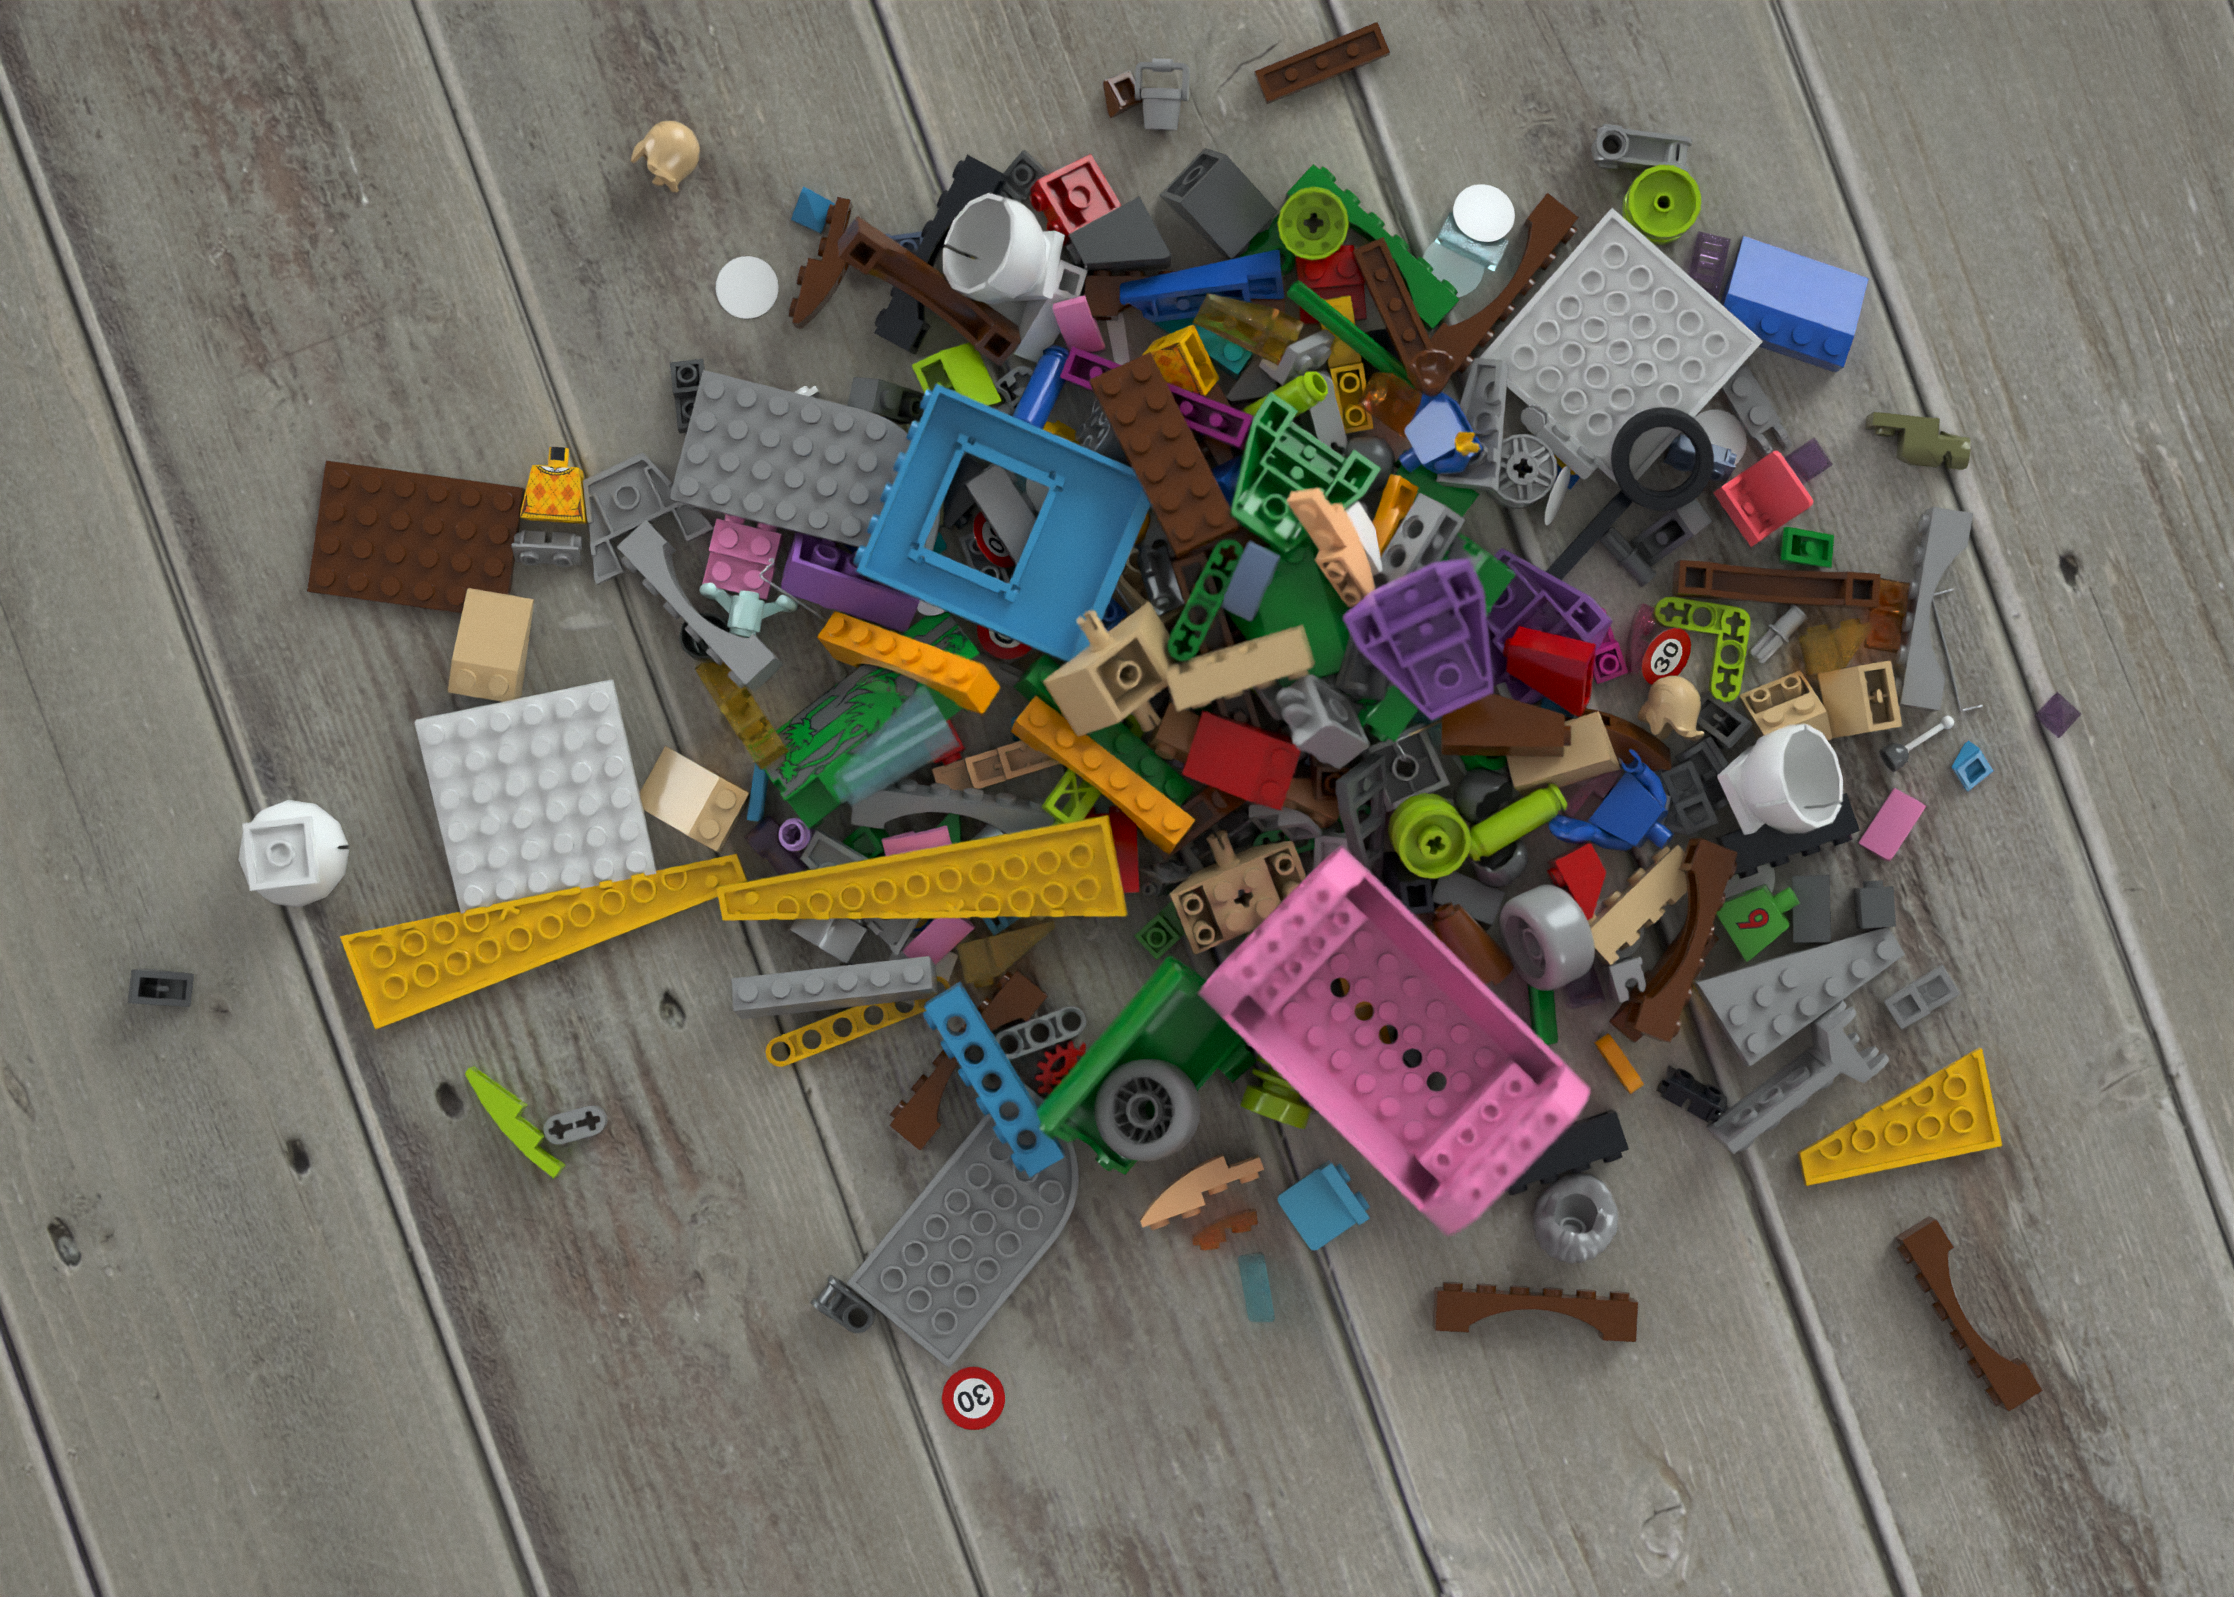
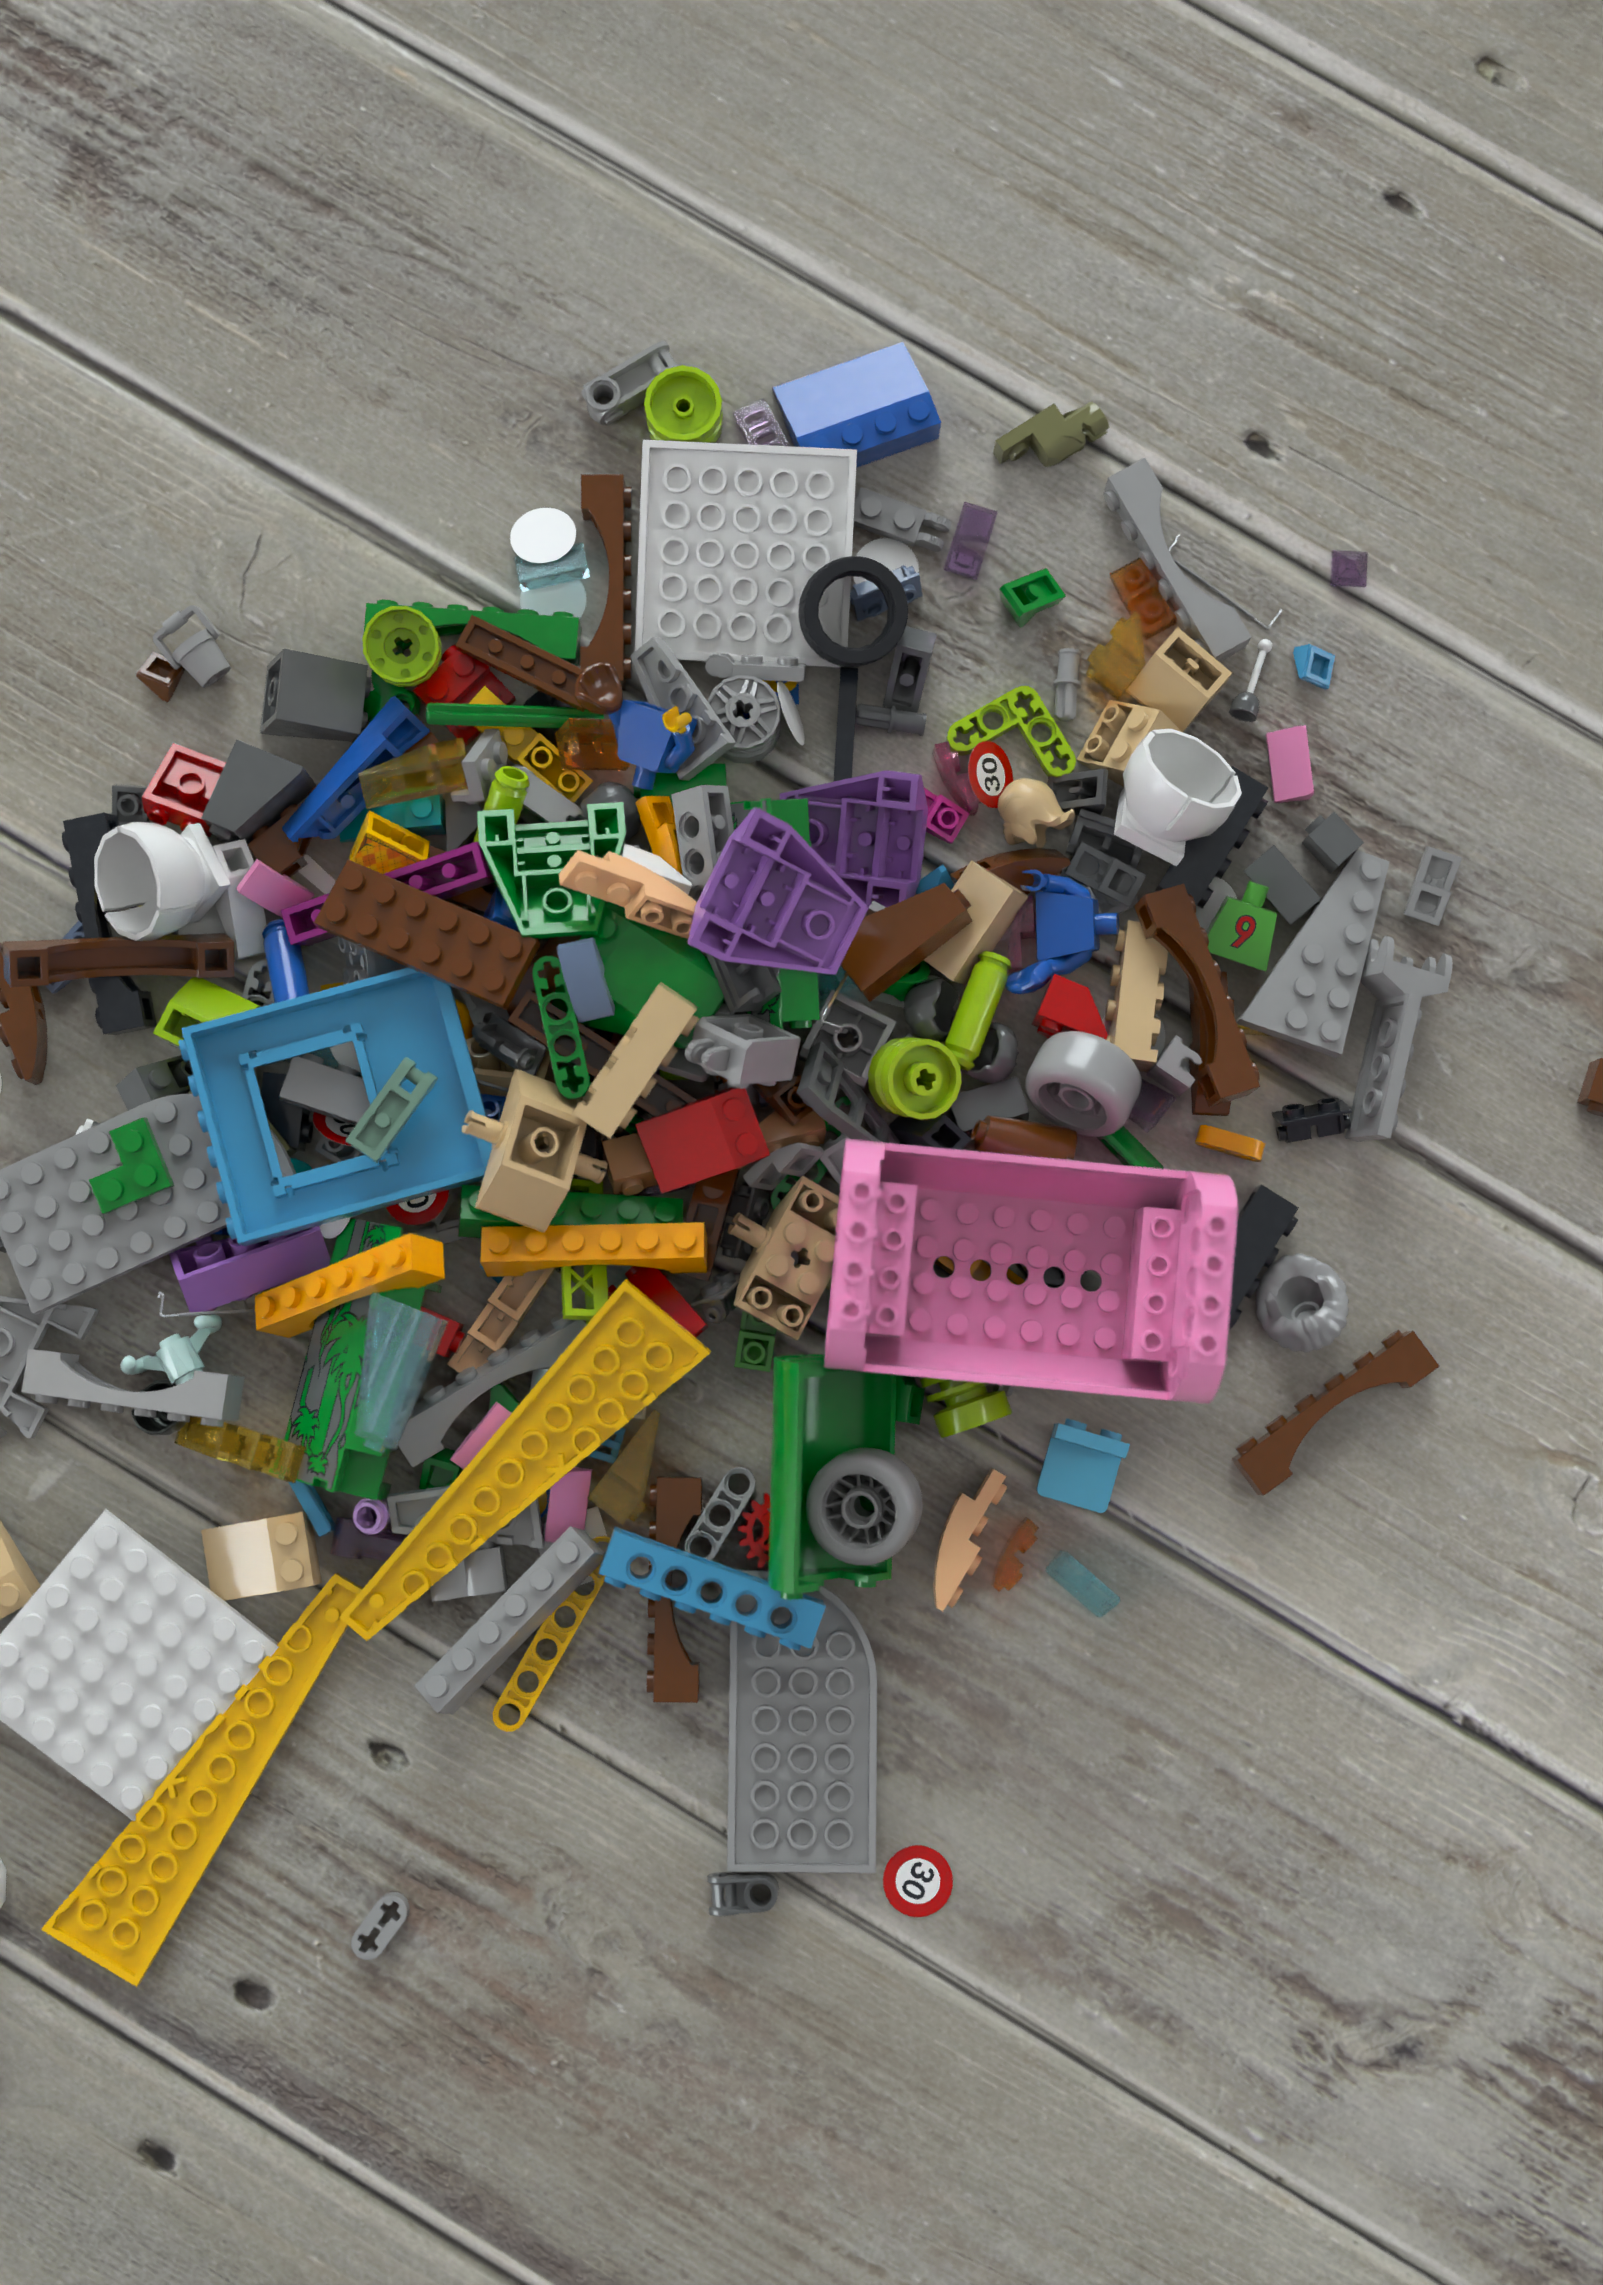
camera: 40 degrees left, 5 degrees down
lime slope [465,1066,566,1179] -> none
bright pink plate [702,515,784,601] -> none
reddish brown plate [1254,22,1390,104] -> none
red slope [1503,626,1596,717] -> none
reddish brown arch [1672,560,1881,610] -> none
coral bracket [1713,451,1813,547] -> none
yellow wing [1797,1047,2002,1186] -> none
none -> green plate [89,1117,174,1214]
none -> sand green plate [345,1057,438,1164]

